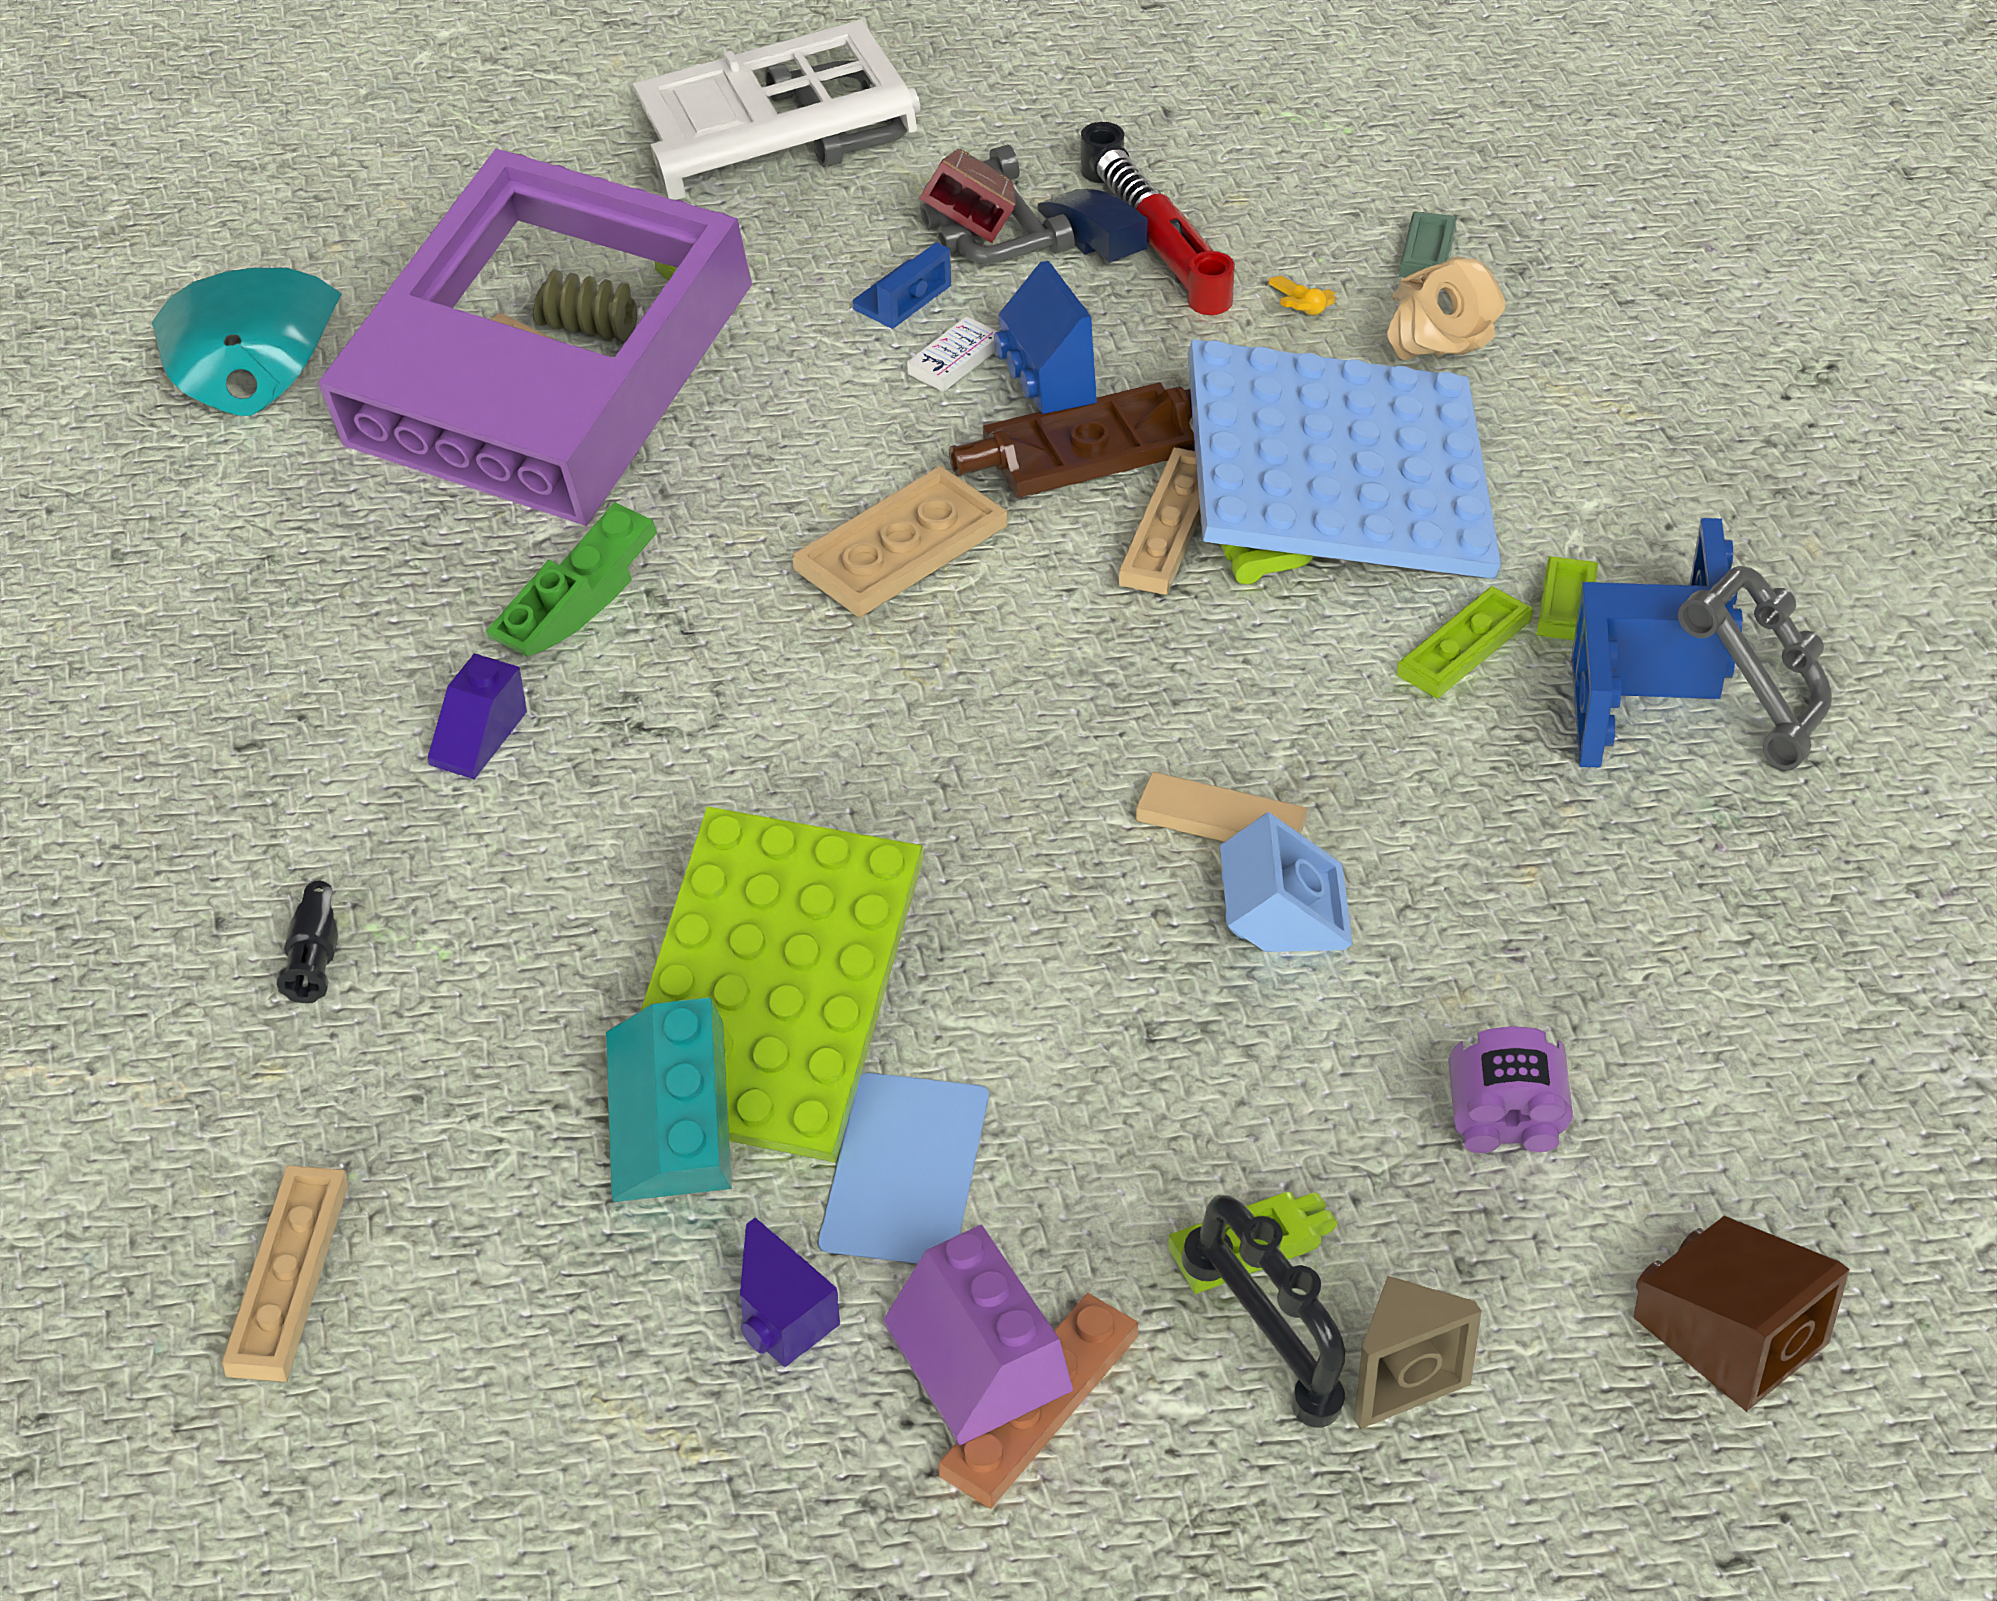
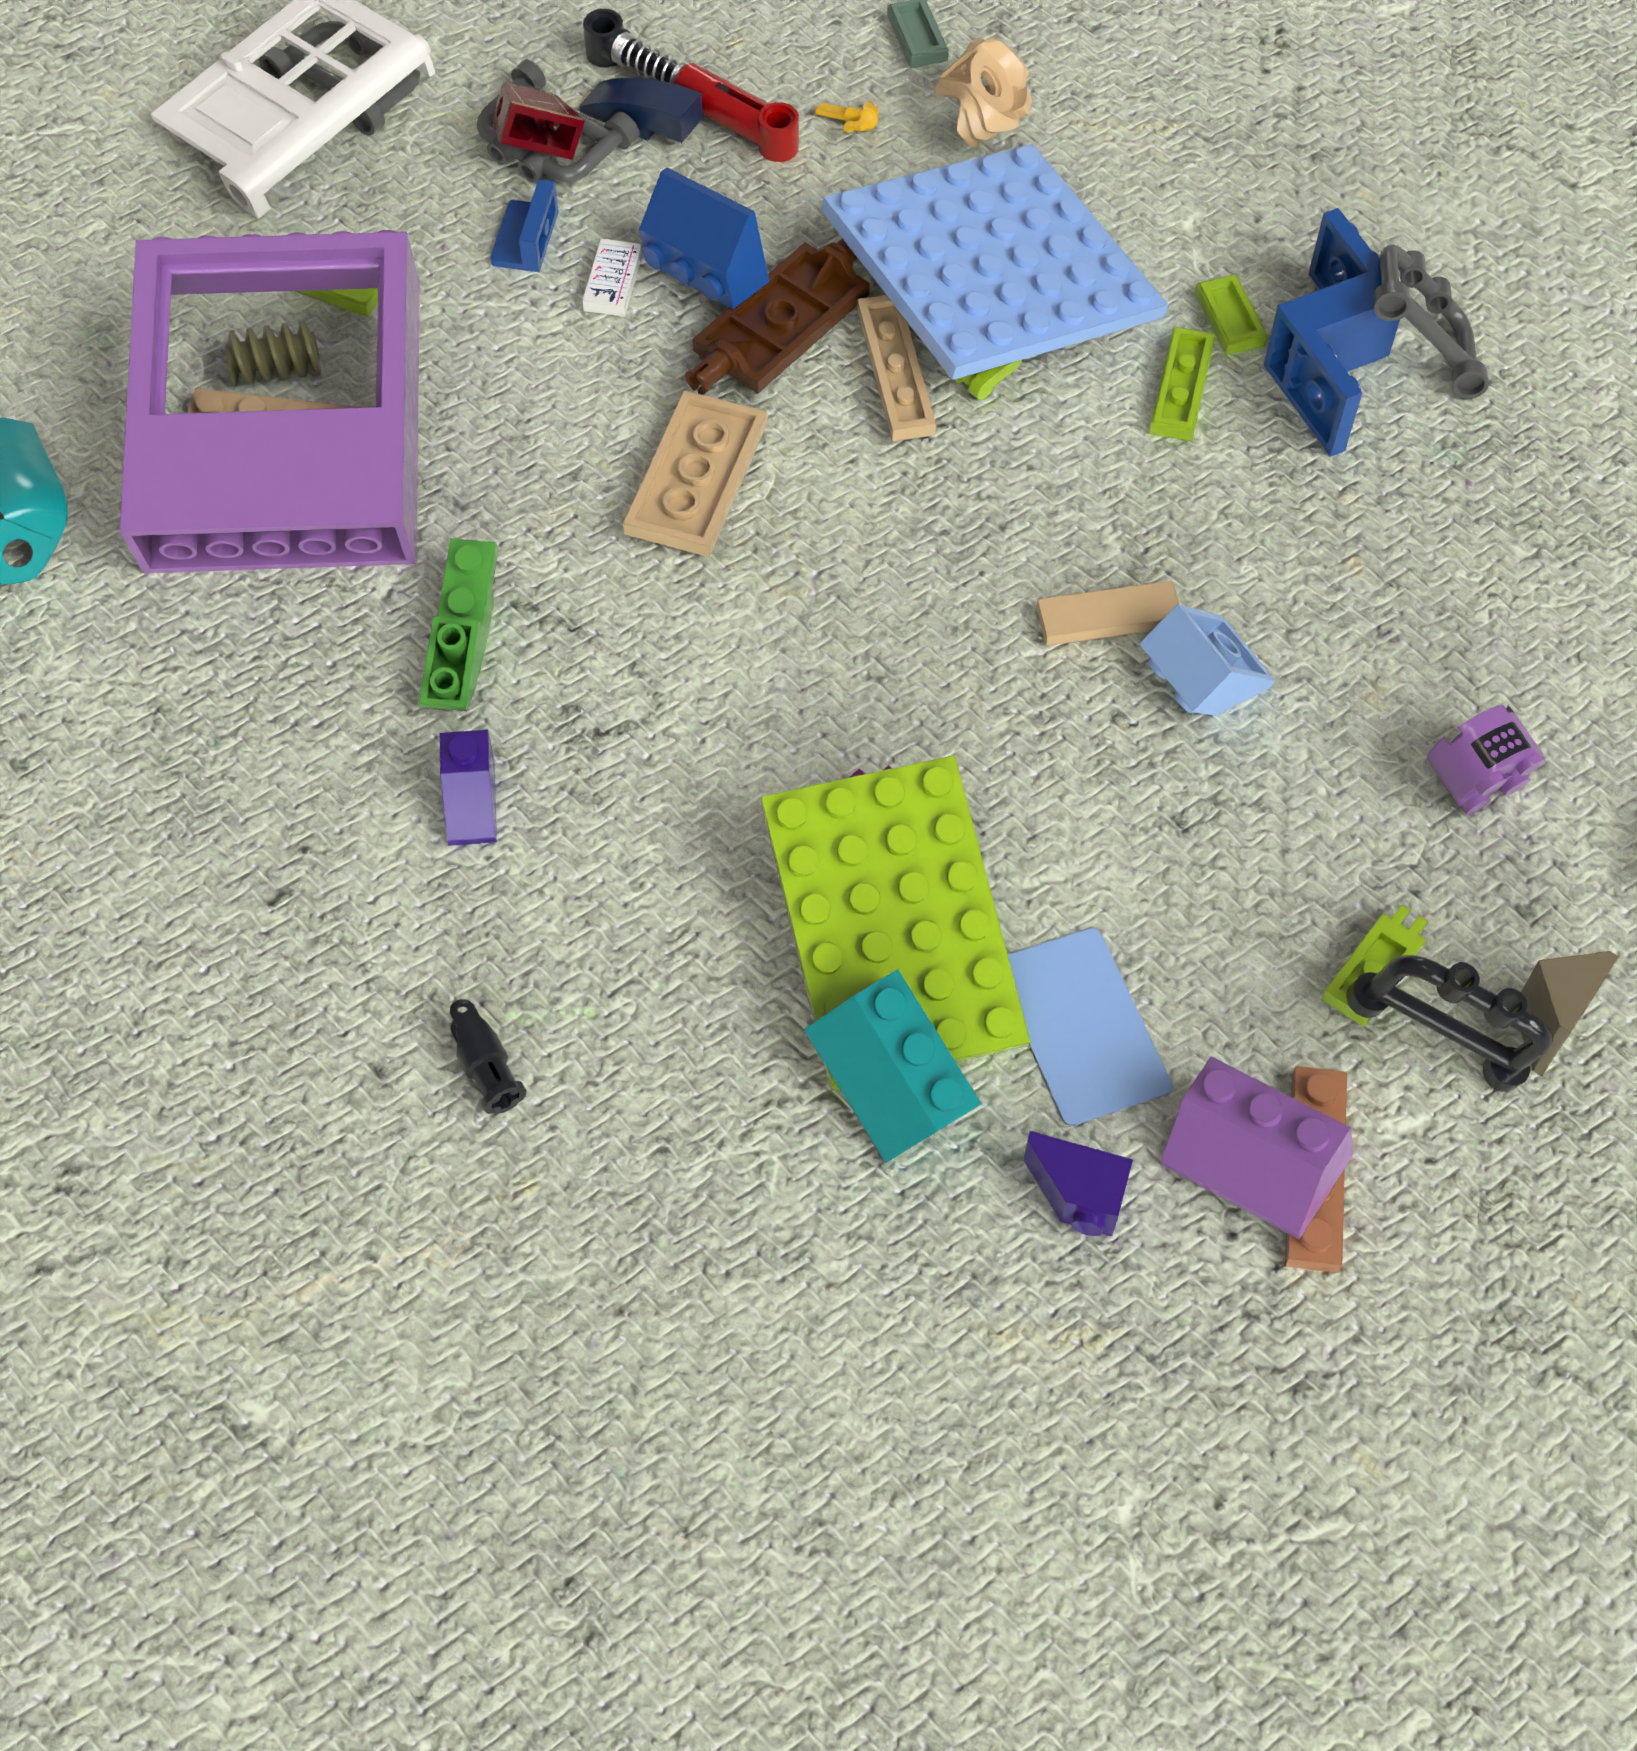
camera: 30 degrees left, 15 degrees up
tan plate [222,1165,349,1382] -> none

